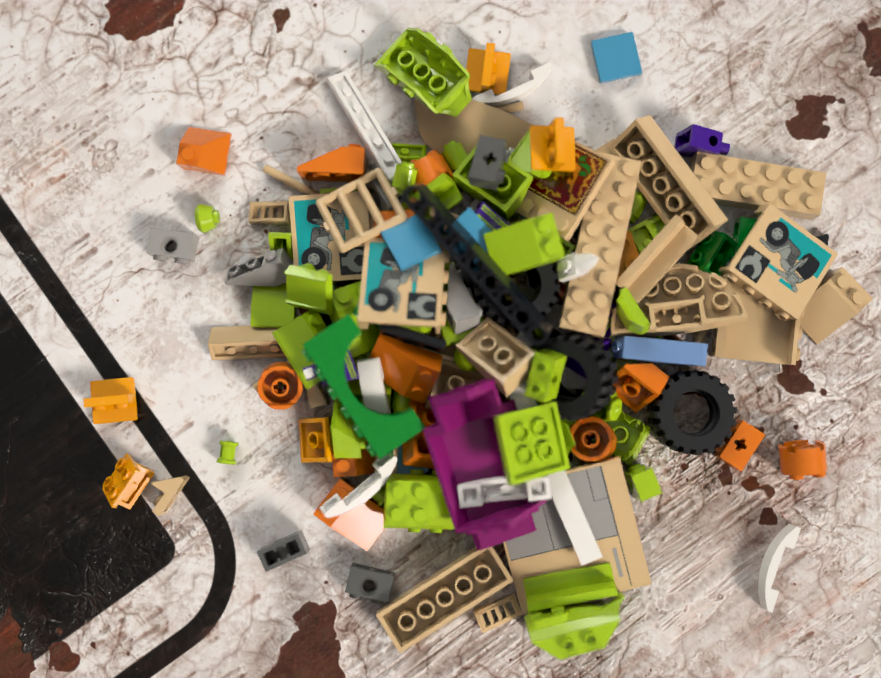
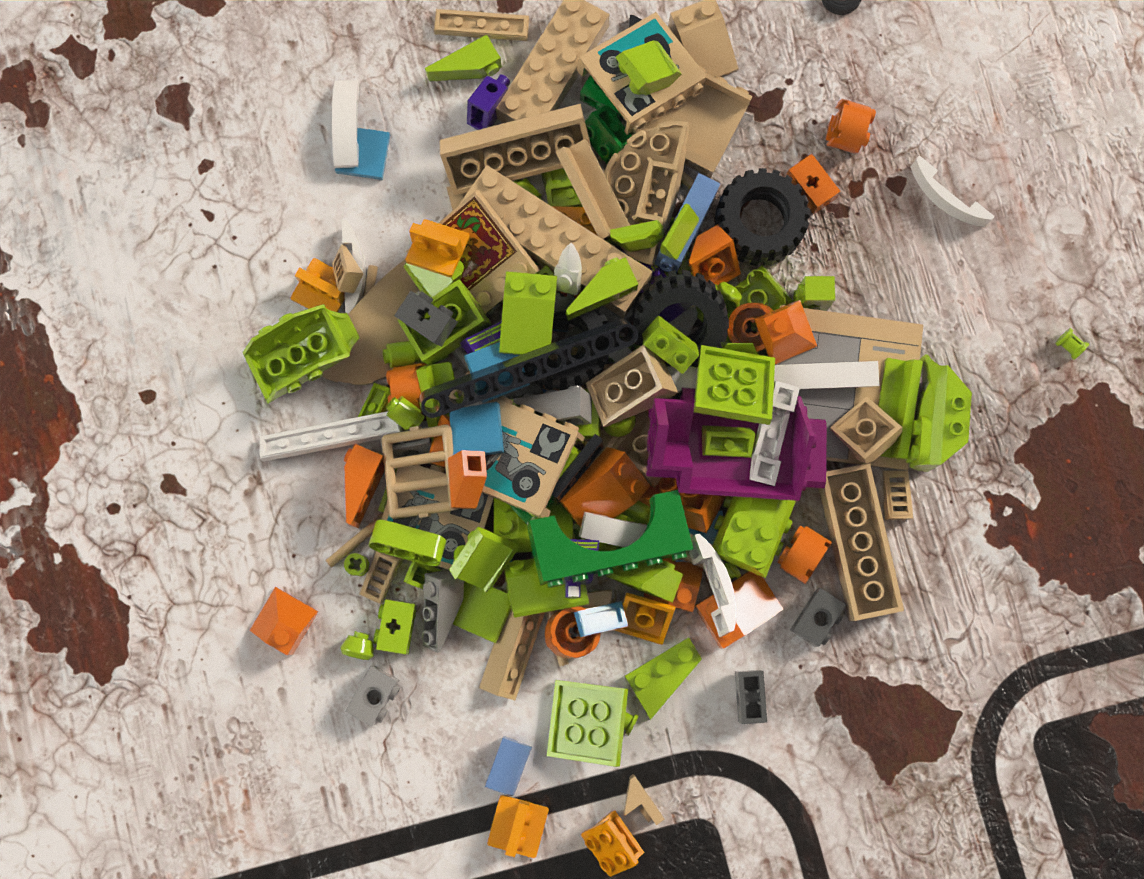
camera: 70 degrees left, 5 degrees down
none -> white slope [332,80,359,168]
none -> tan slope [332,244,363,293]
none -> lime bush [344,553,370,576]
none -> lime beam [368,520,446,566]
none -> lime brick [373,599,417,654]
none -> lime slope [425,35,502,81]
none -> tan tile [434,9,529,41]
none -> orange slope [448,450,487,509]
none -> medium blue brick [485,736,532,795]
none -> lime plate [546,680,628,767]
none -> lime slope [566,257,638,321]
none -> tile [574,601,628,637]
none -> lime slope [615,41,682,96]
none -> lime wing [625,637,702,720]
none -> lime slope [660,203,699,260]
none -> lime slope [702,426,755,458]
none -> orange slope [754,300,817,364]
none -> orange brick [777,525,832,584]
none -> tan slope [830,396,902,463]

